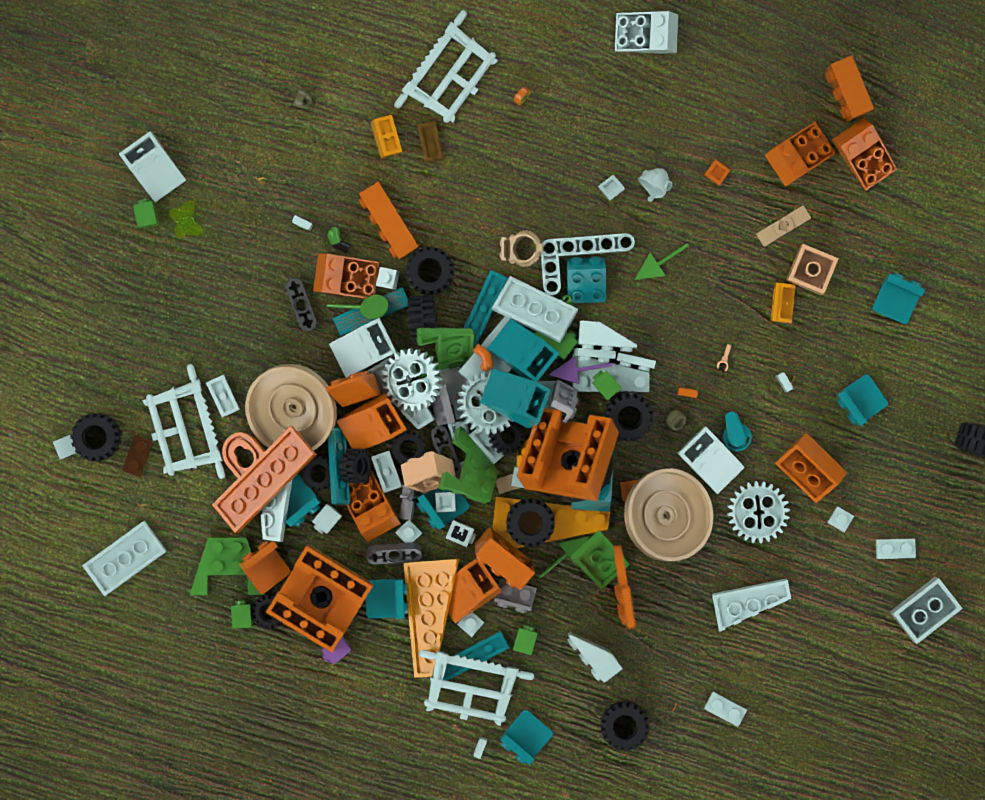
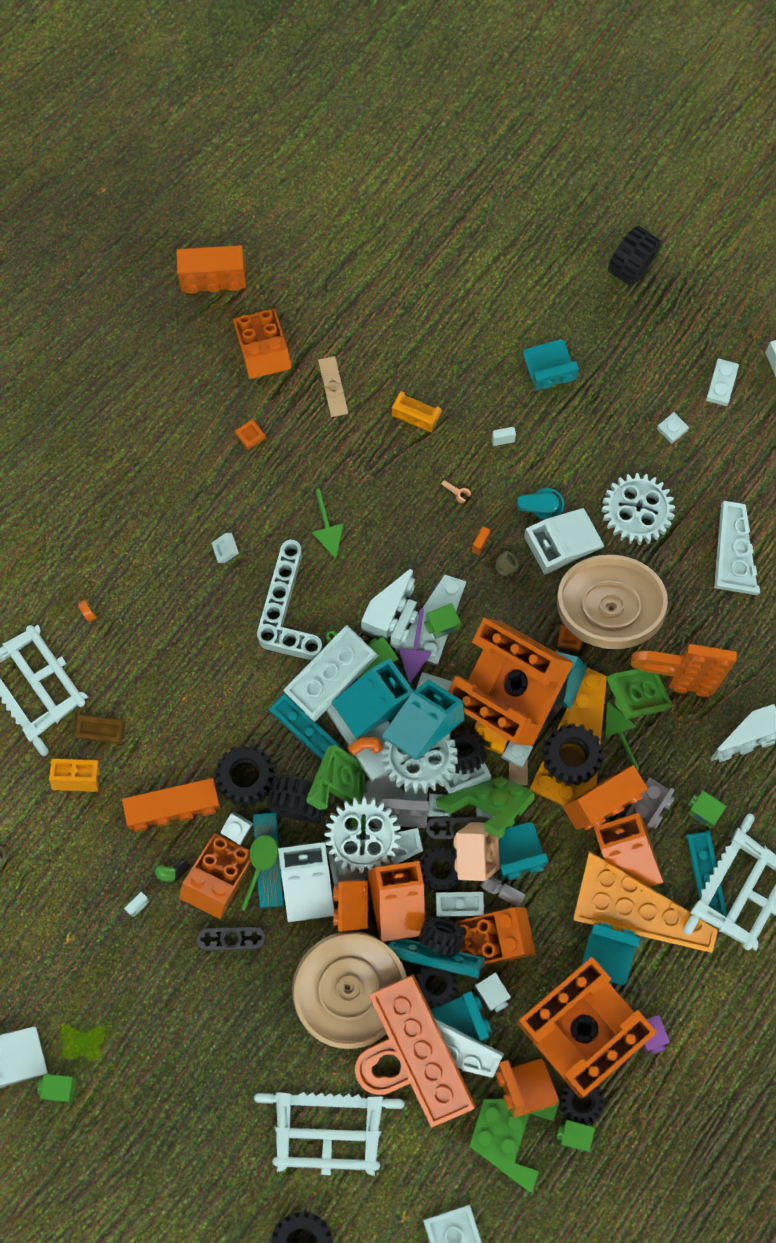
camera: 70 degrees left, 15 degrees down
reddish brown piece [122,435,154,477] -> none
light aqua plate [206,375,240,418] -> none
dark grey beam [366,543,422,564] -> none
light aqua plate [395,520,422,543] -> none
light aqua plate [435,492,456,512] -> none
light aqua brick [446,520,476,547] -> none
light aqua plate [457,612,484,637] -> none
tan piece [500,230,543,267] -> none
light grey bracket [550,380,579,424] -> none
teal bracket [567,256,606,303] -> none
black tyre [604,391,654,442] -> none
light aqua slope [615,11,678,54] -> none
light aqua plate [616,353,656,372] -> none
light aqua helmet [638,168,672,202] -> none
orange slope [775,433,848,503] -> none
light nougat brick [786,244,839,295] -> none
orange slope [832,118,897,191] -> none
teal bracket [872,272,925,324] -> none

